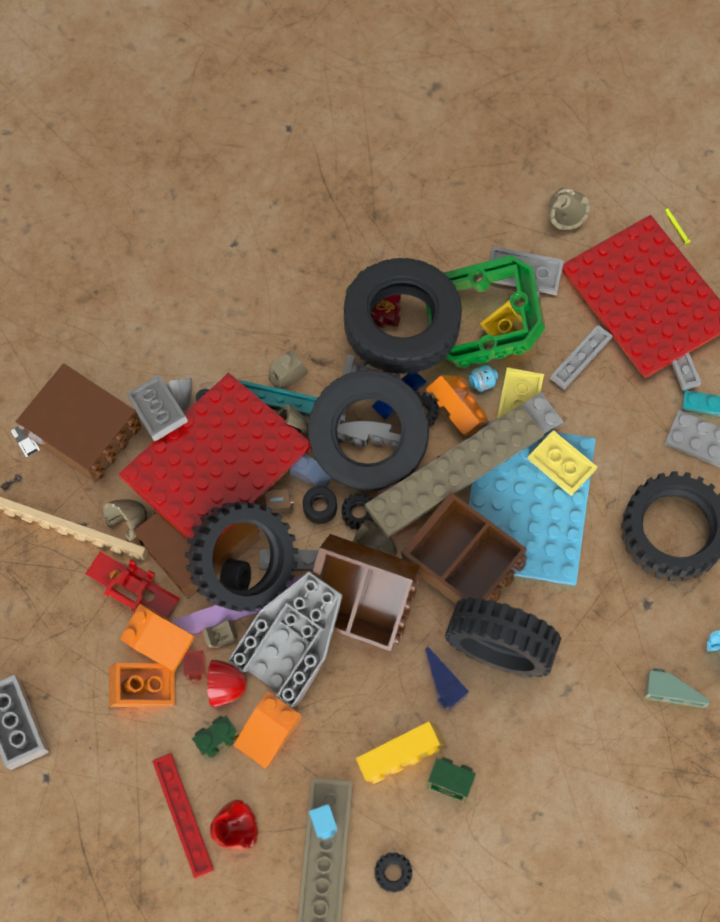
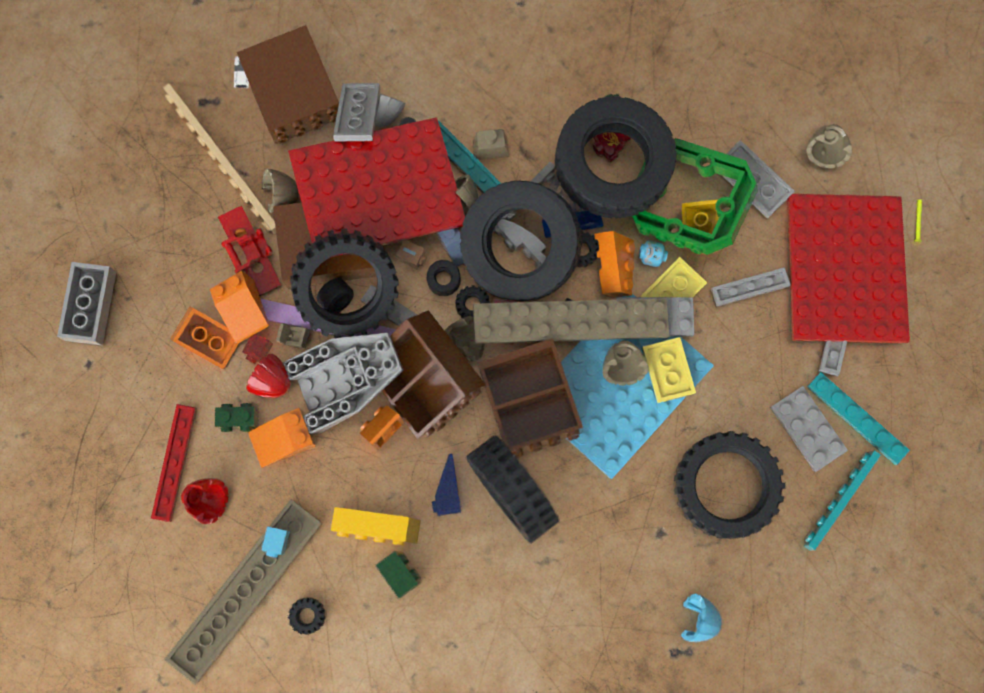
camera: 30 degrees right, 10 degrees up
sand green slope [644,668,710,708] -> none
none -> orange slope [360,405,405,450]
none -> dark tan hair [602,340,649,386]

